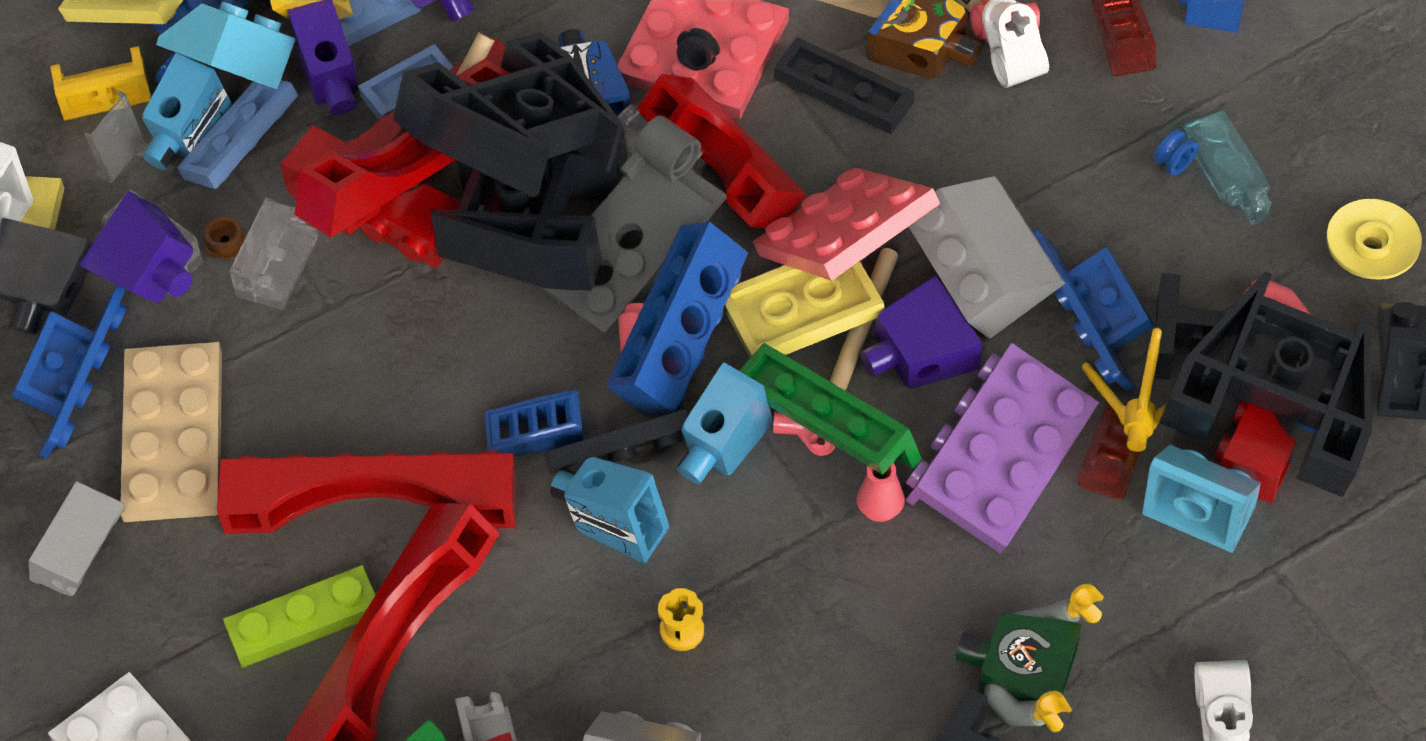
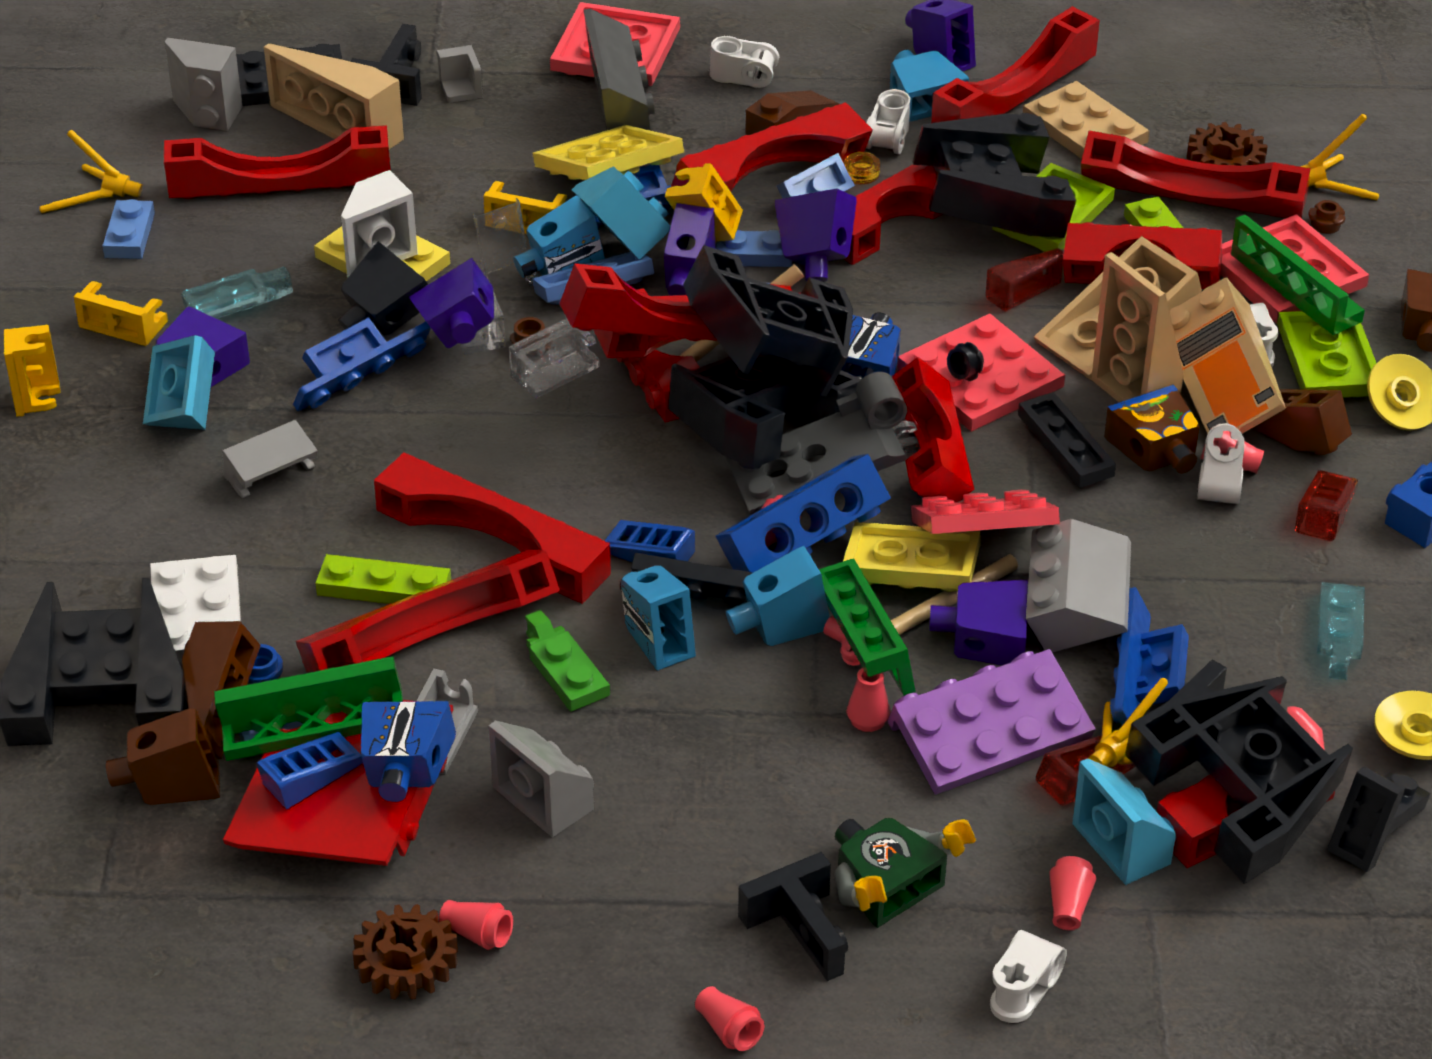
camera: 30 degrees right, 15 degrees down
tan plate [120,342,222,522] -> none
yellow bush [658,588,704,651] -> none
blue bush [1154,129,1199,176] -> none
none -> bright green hinge [525,610,610,712]
none -> coral cone [1049,856,1096,930]

